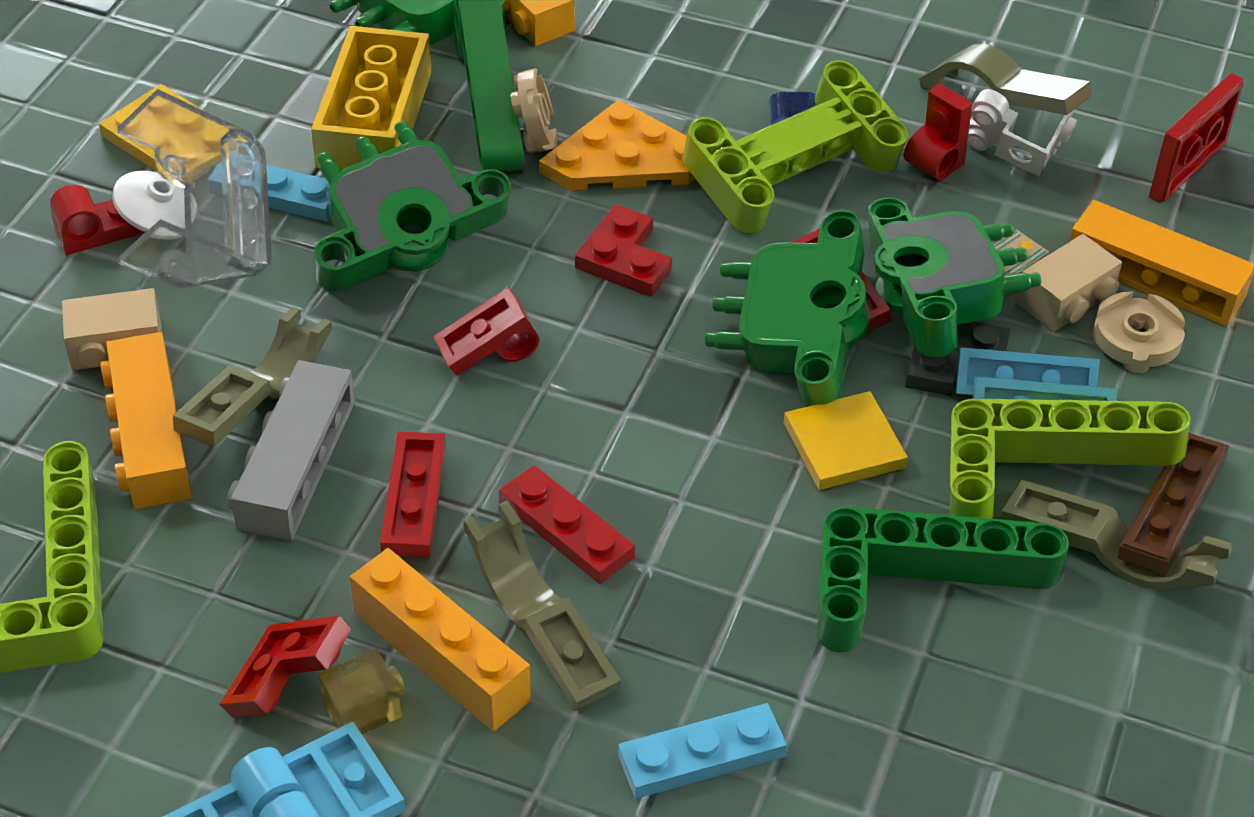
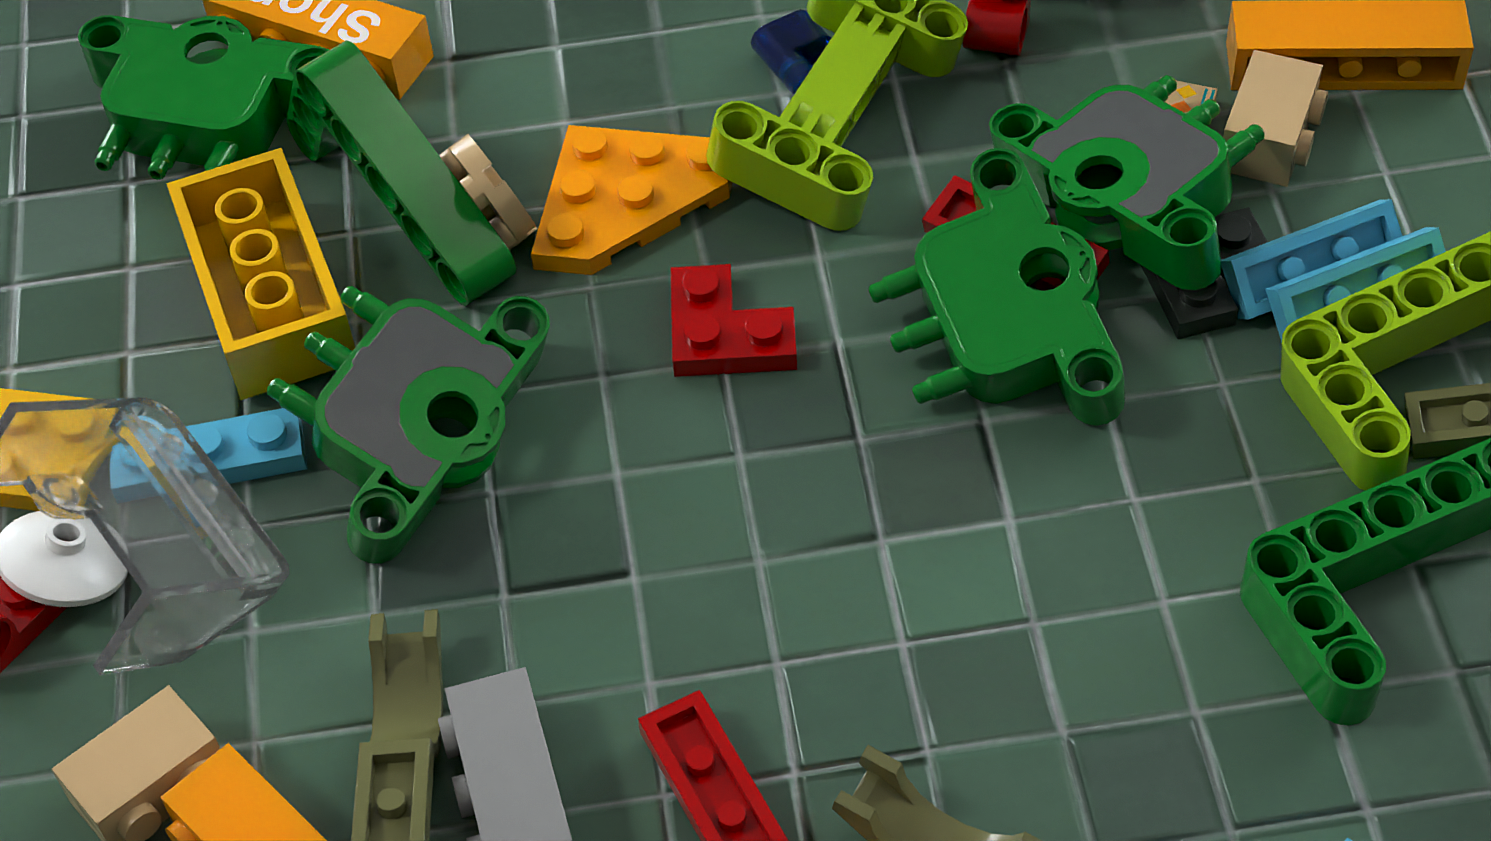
camera: 25 degrees left, 5 degrees up
red plate [433,287,539,376] -> none
red plate [499,465,635,584] -> none
yellow tile [783,391,908,490] -> none
tan plate [1091,292,1185,373] -> none

